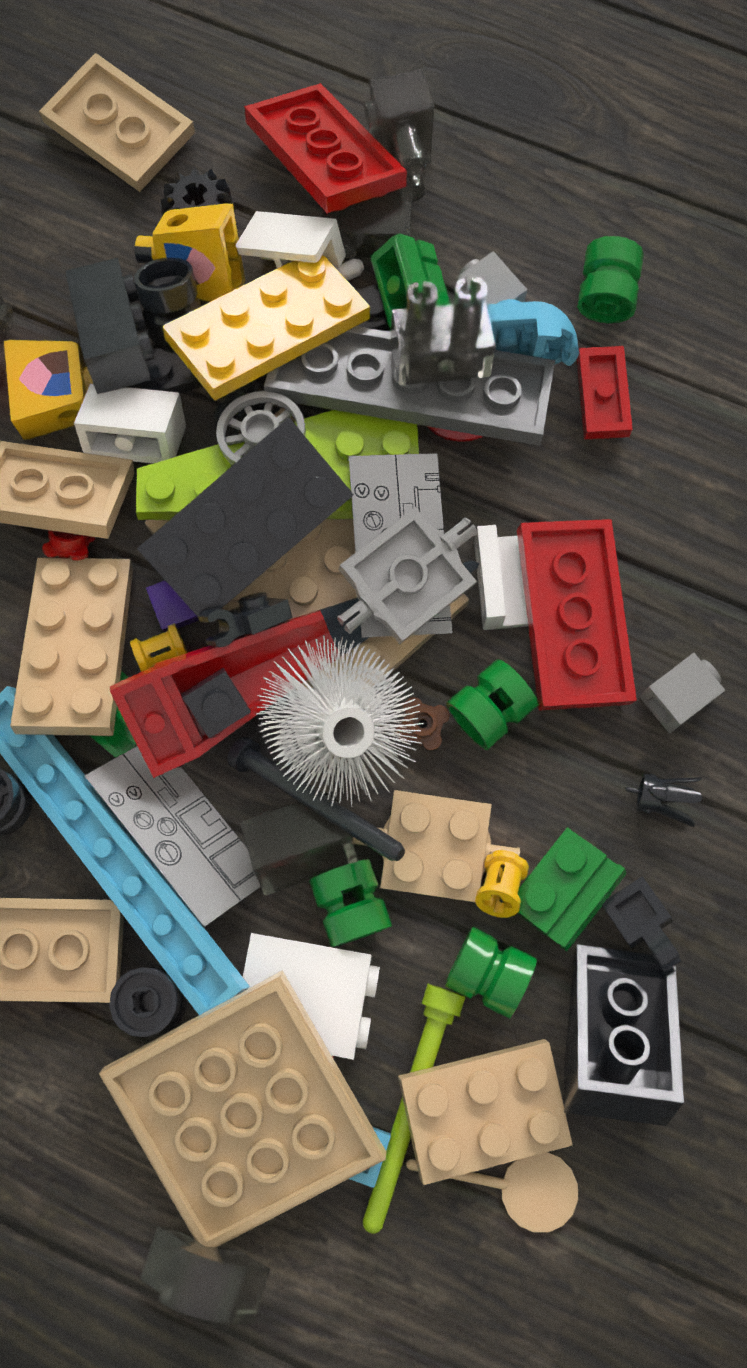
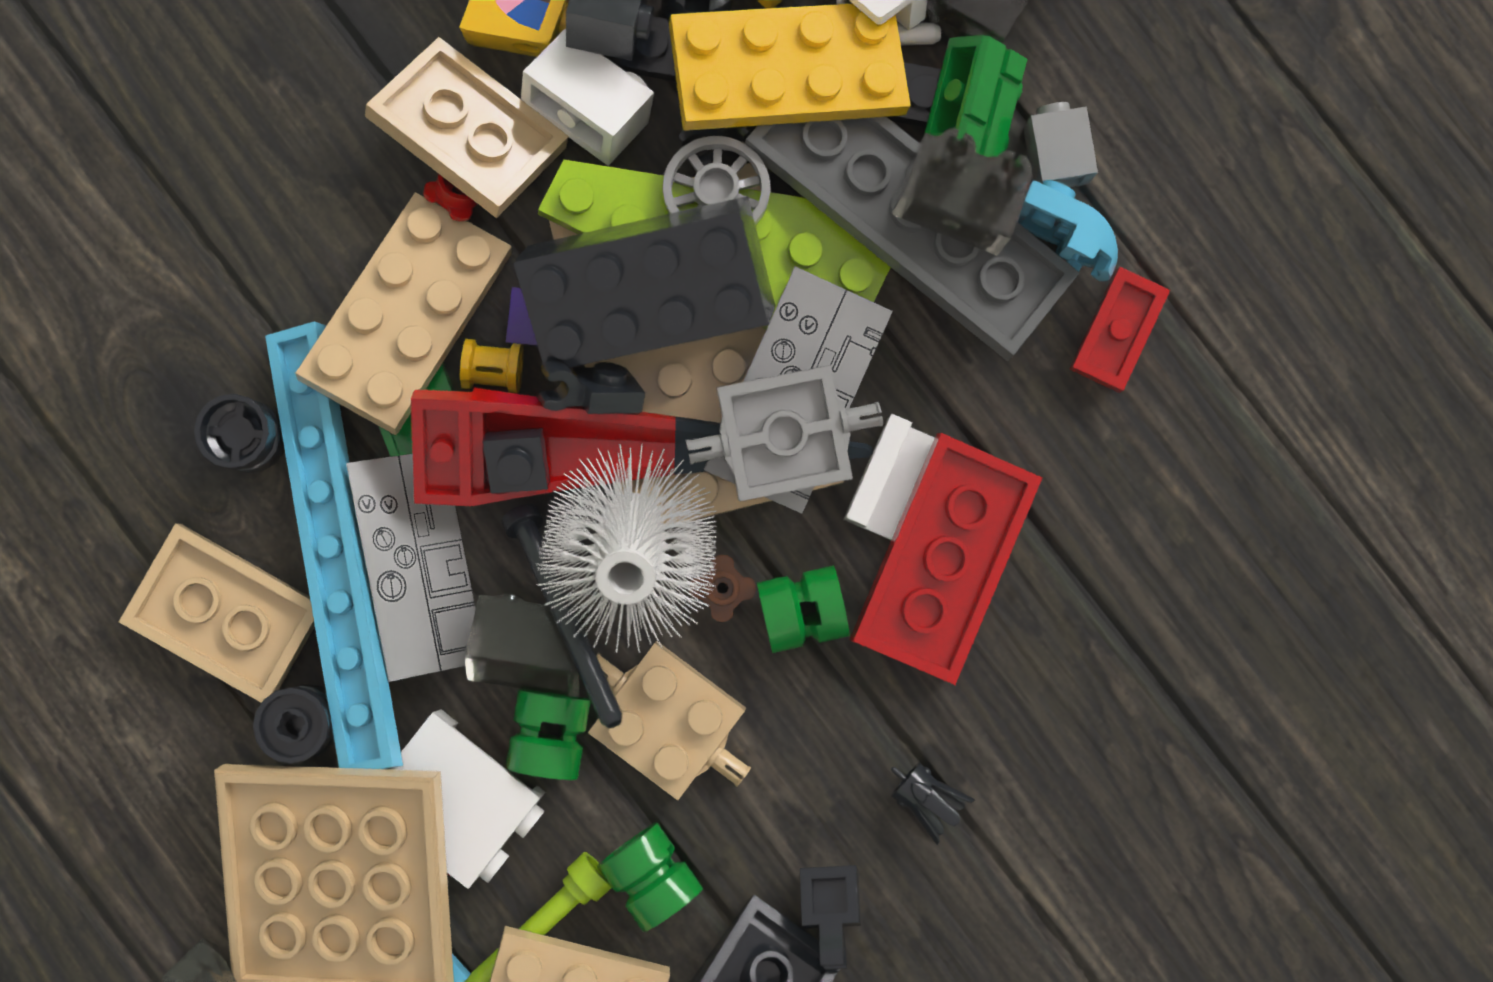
camera: 25 degrees right, 10 degrees up
yellow bush [475,850,529,918] -> none
green plate [517,827,627,952] -> none
green wheel [577,236,644,324] -> none
light grey brick [640,653,725,734] -> none

